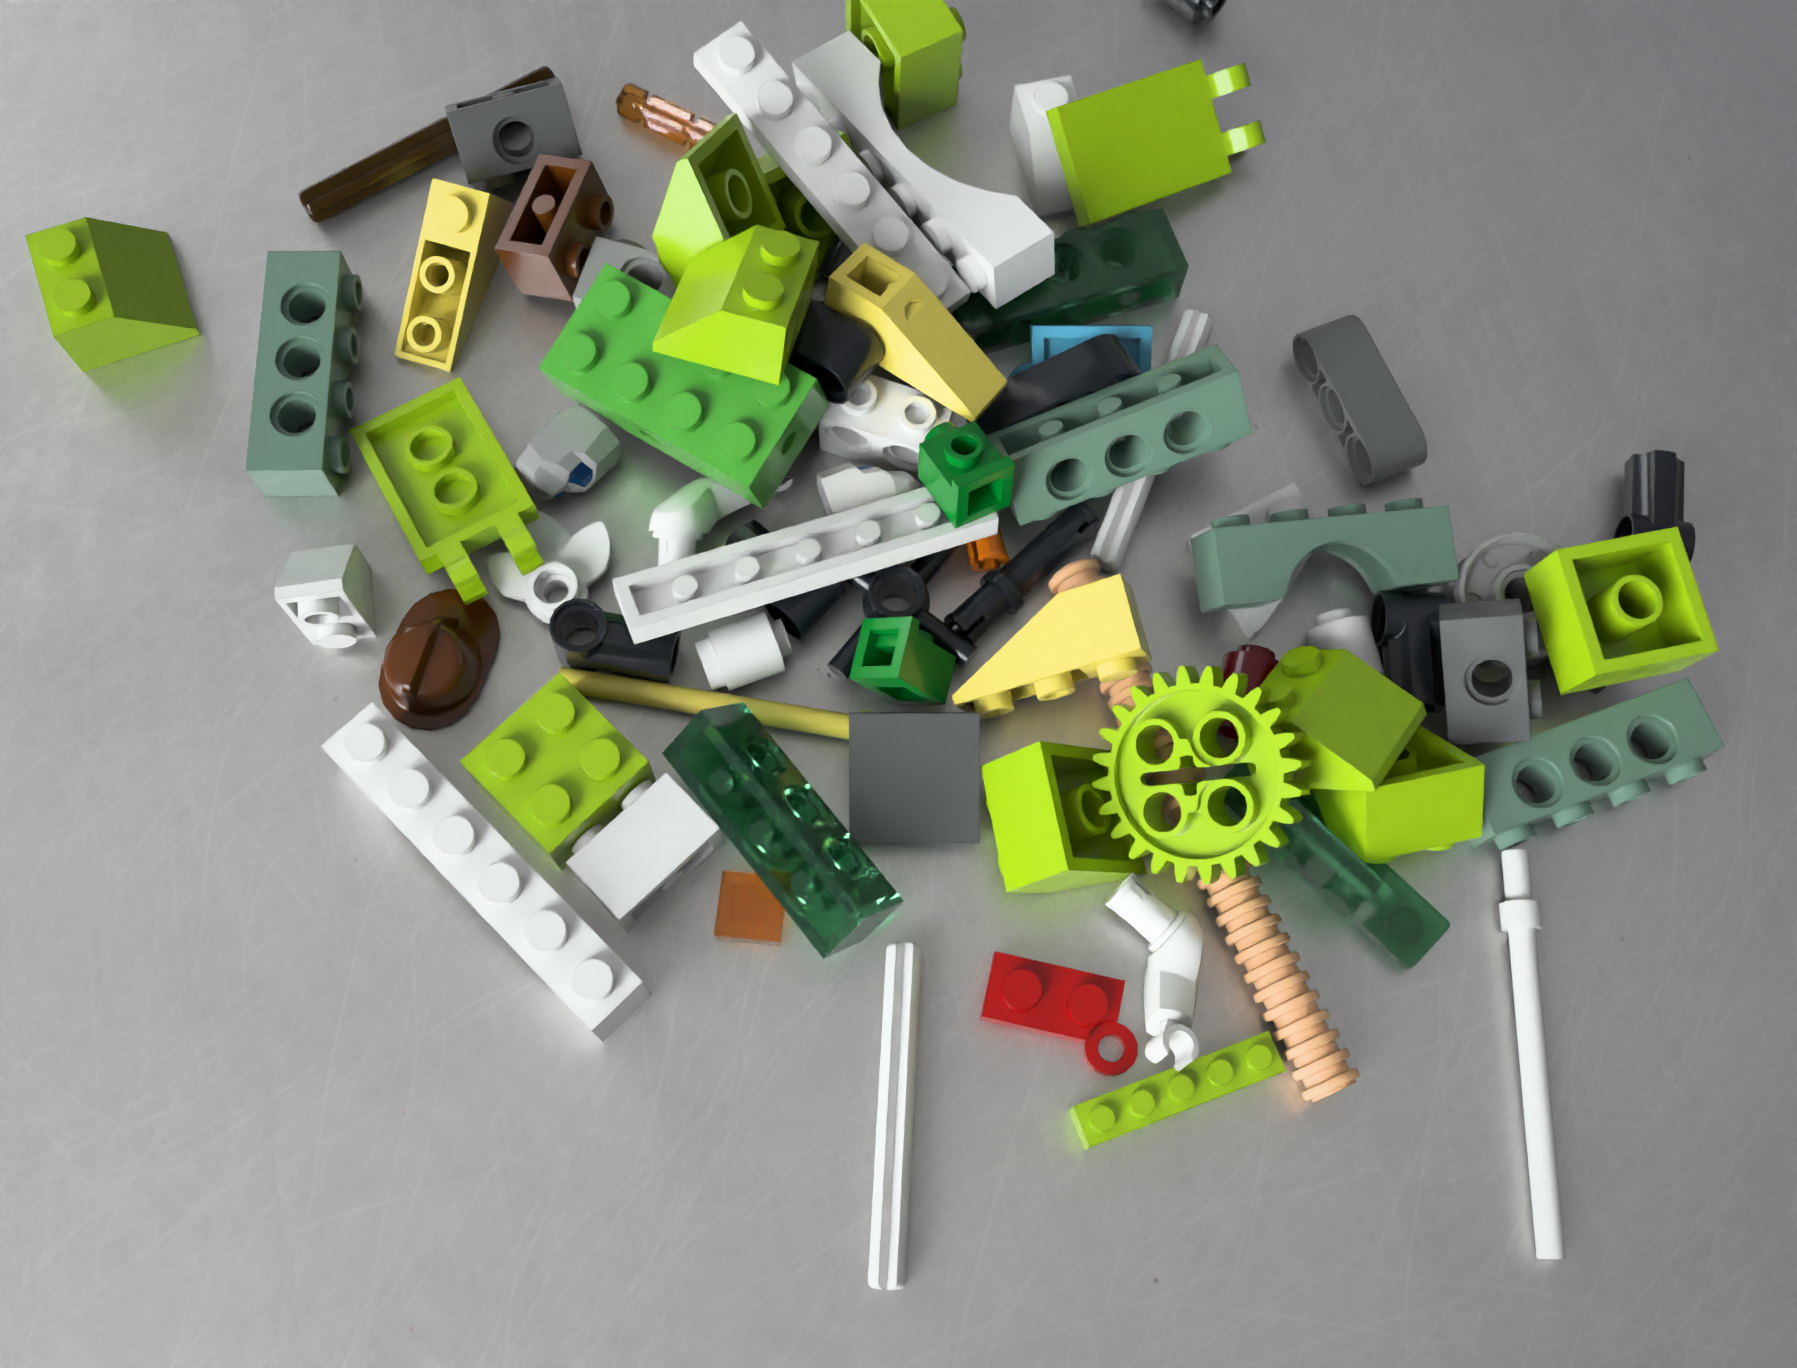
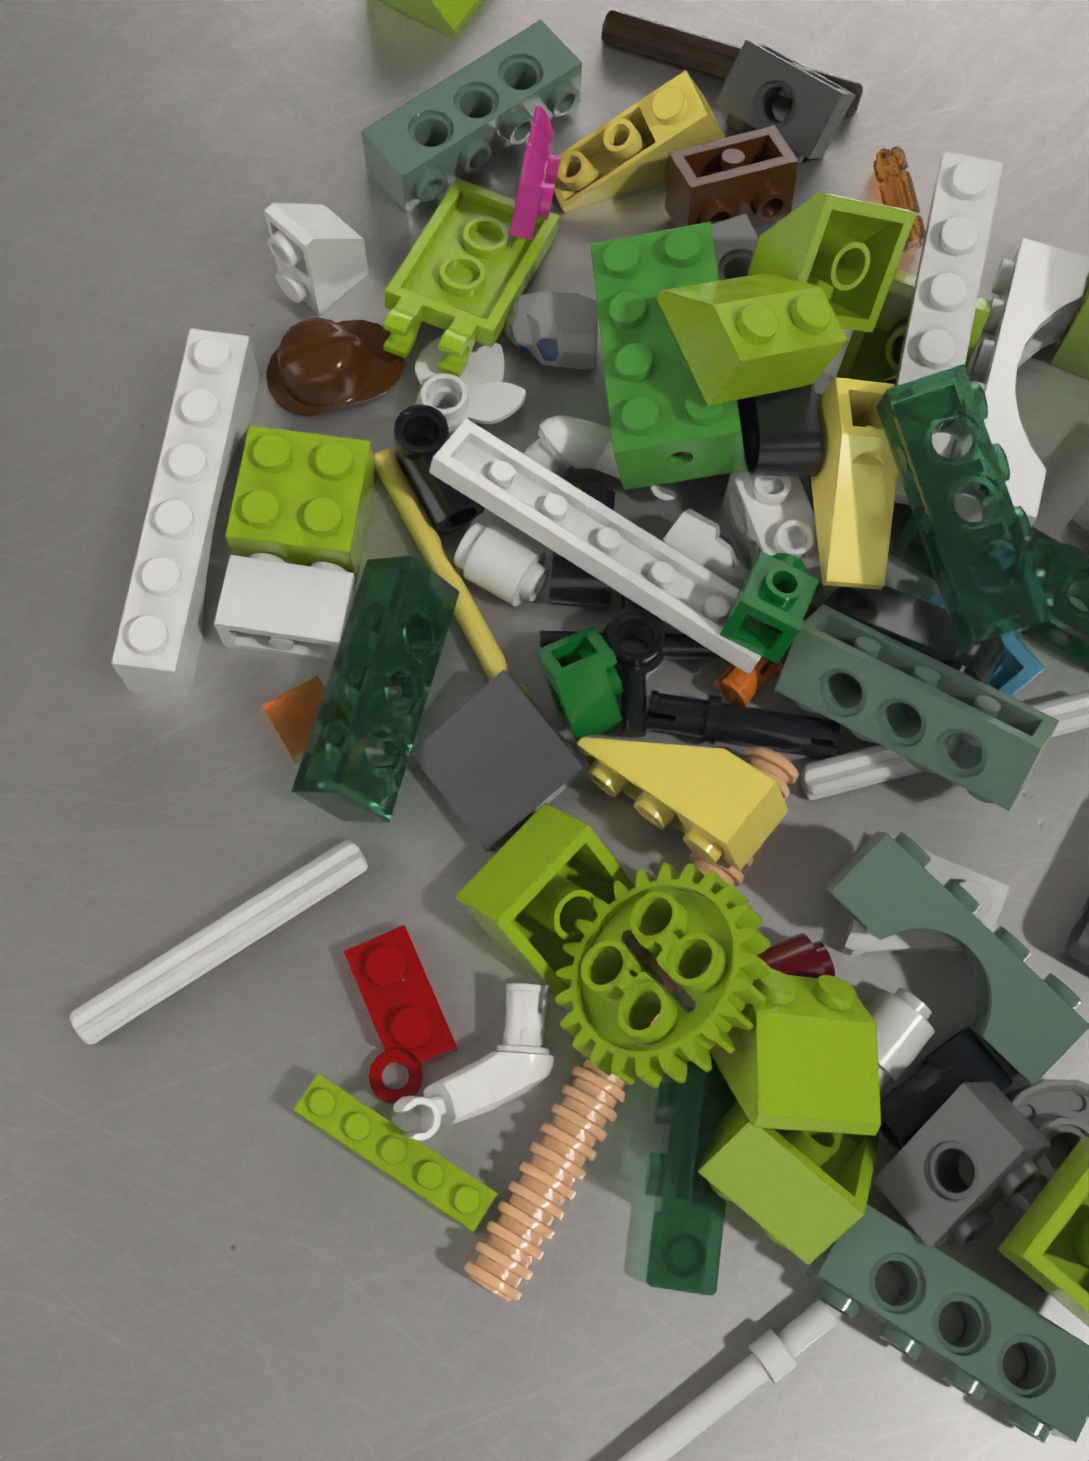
camera: 55 degrees right, 0 degrees up
none -> dark pink plate [509,104,561,240]
none -> clear green brick [876,364,1054,651]

